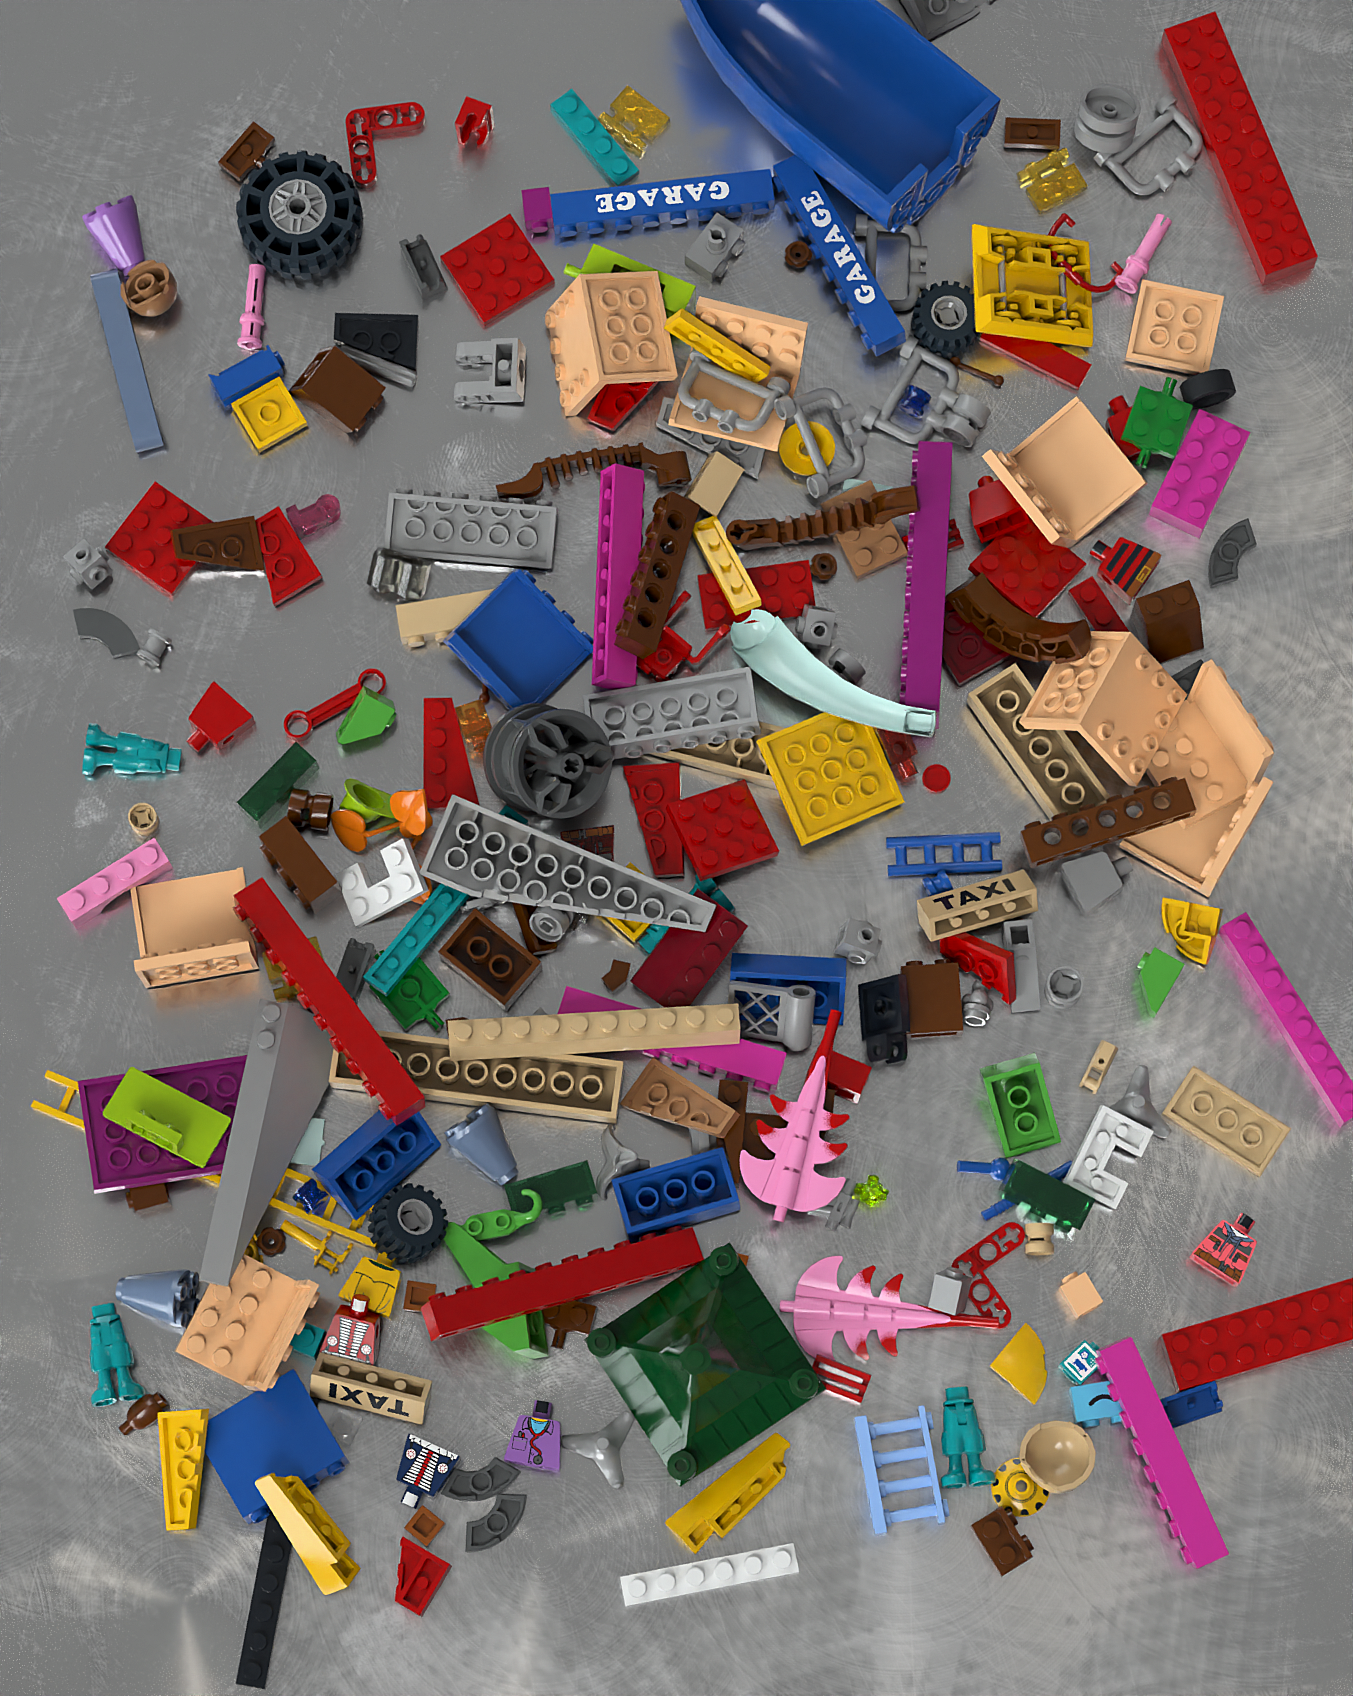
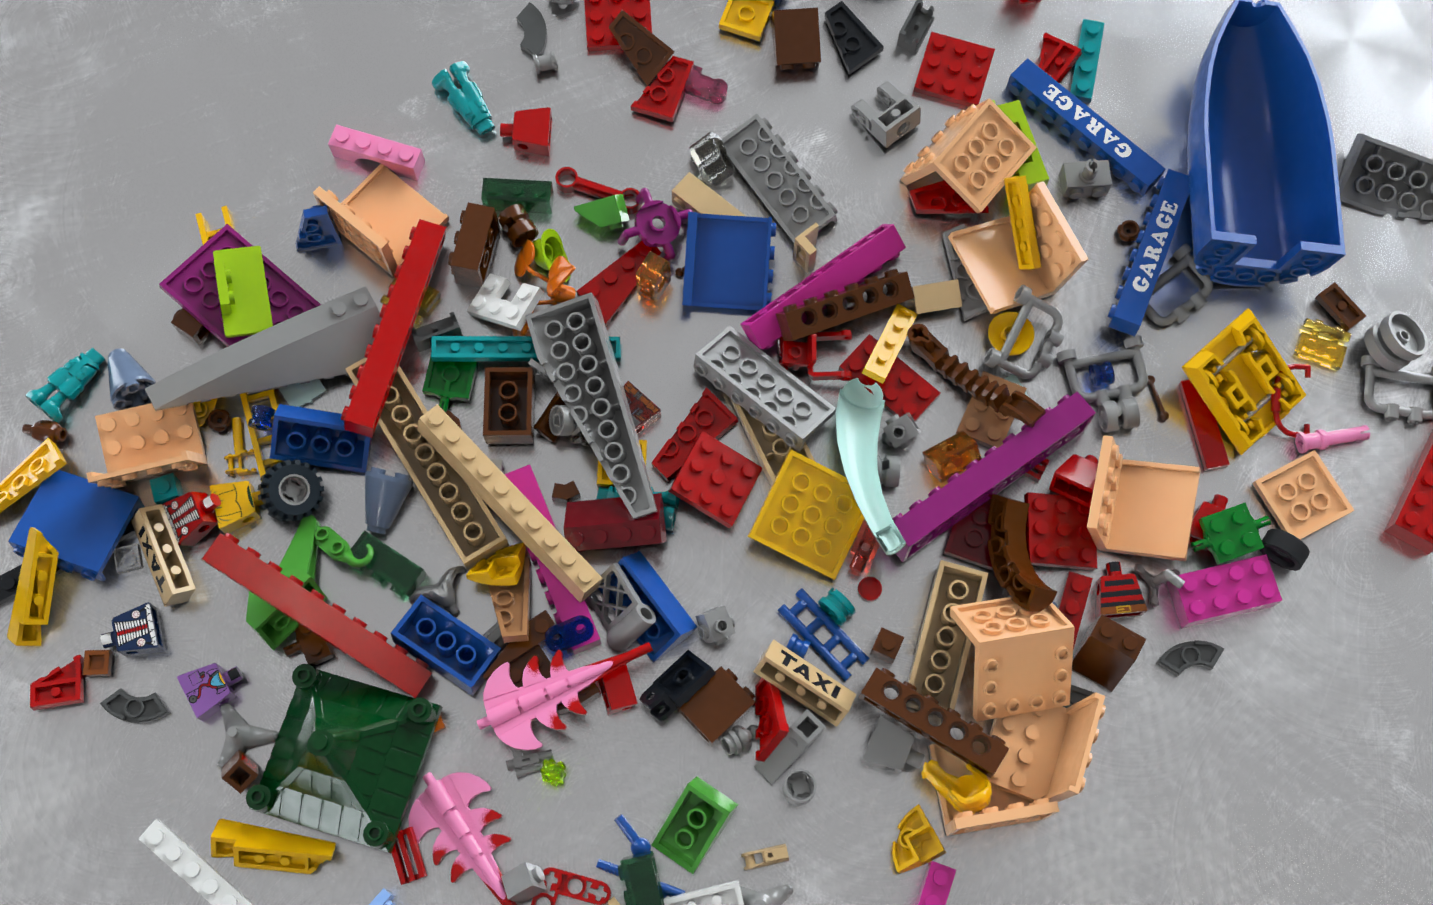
camera: 45 degrees right, 5 degrees down
tan wheel [128,803,159,836] -> none
light grey axle [340,345,417,387] -> none
dark orange plate [403,1280,437,1313] -> none
dark grey tile [441,1457,521,1502] -> none
dark grey wheel [483,703,612,818] -> none
reddish brown piece [495,442,692,500] -> none
magenta brick [521,187,554,233] -> none
clear yellow plate [598,85,670,153] -> none
light grey bar [678,348,791,433] -> none
reddish brown plate [810,553,837,580] -> none
black wheel [911,281,980,358] -> none
bright green slope [1137,947,1185,1018] -> none
none -> reddish brown brick [221,750,259,794]
none -> blue wing [295,205,342,252]
none -> yellow brick [466,543,526,586]
none -> clear blue plate [545,615,594,652]
none -> magenta plate [617,188,693,266]
none -> tan panel [793,223,819,273]
none -> teal wheel [818,588,856,626]
none -> reddish brown brick [870,627,904,665]
none -> yellow piece [921,759,992,814]
none -> clear orange brick [922,431,982,483]
none -> red wing [1039,32,1082,83]
none -> light grey piece [1134,564,1185,607]

